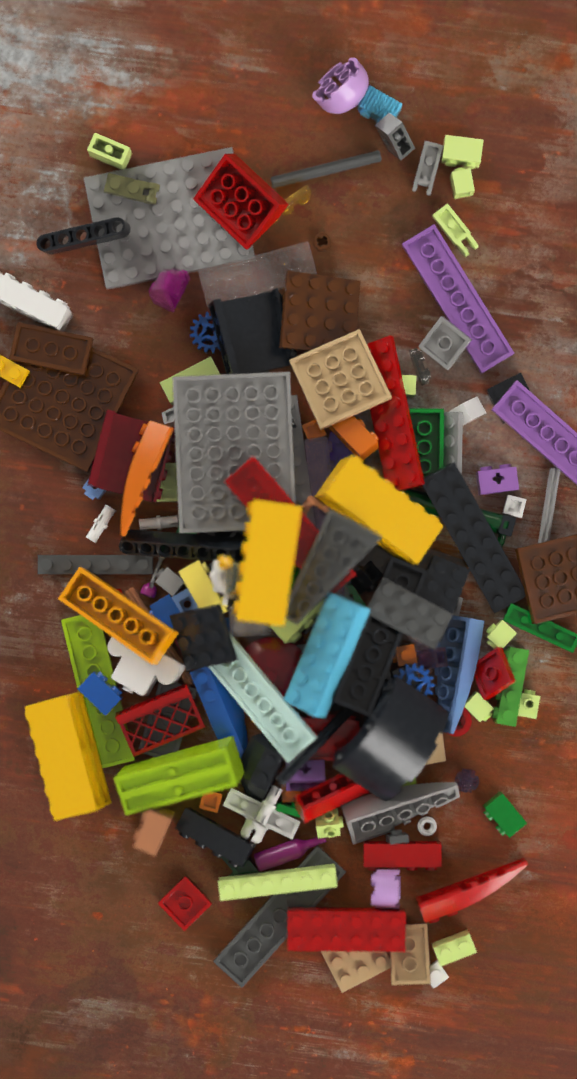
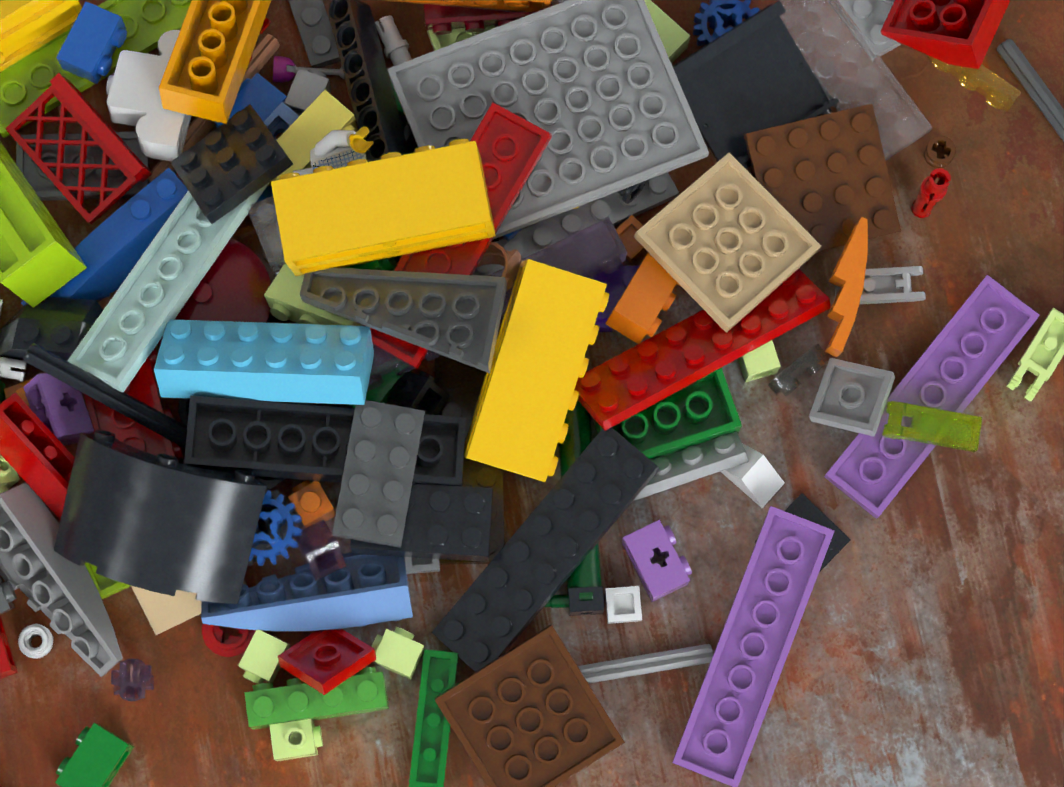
camera: 65 degrees right, 10 degrees down
none -> orange slope [825,217,868,357]
none -> light grey hinge [834,266,926,305]
none -> clear neon green plate [883,401,982,452]
none -> red pin [911,168,951,218]

